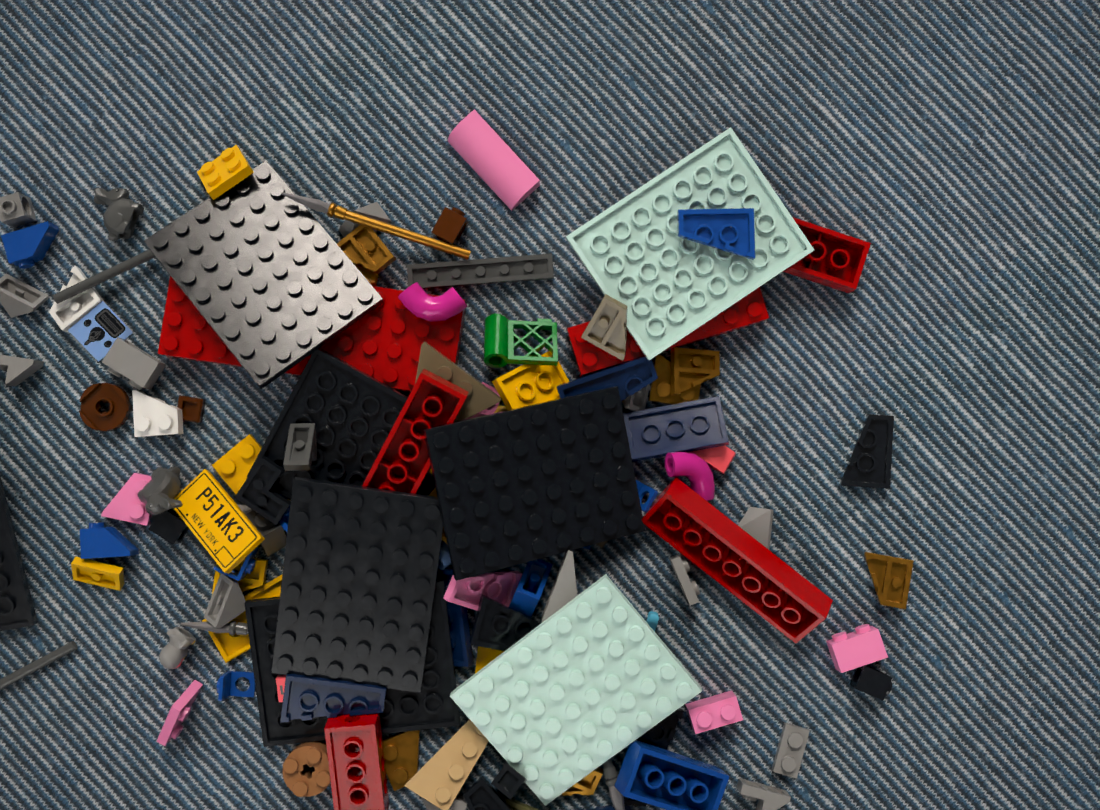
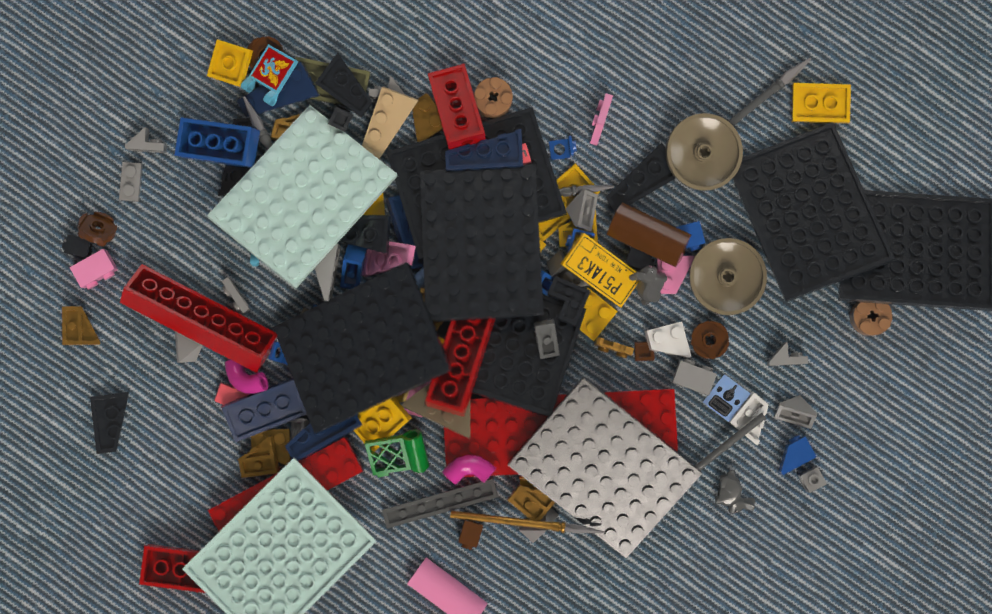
camera: 175 degrees right, 0 degrees up
yellow plate [71,556,125,591] -> none
light grey animal [159,627,196,669] -> none
yellow plate [197,145,254,200] -> none
dark tan wing [581,294,628,361] -> none
blue wing [677,208,755,260] -> none
bright pink brick [685,690,743,734] -> none
none -> reddish brown plate [77,212,117,246]
none -> pearl gold wing [594,337,634,359]
none -> black wing [605,142,676,213]
none -> reddish brown brick [606,202,691,267]
none -> dark tan dish [666,113,743,191]
none -> dark tan dish [689,238,767,315]

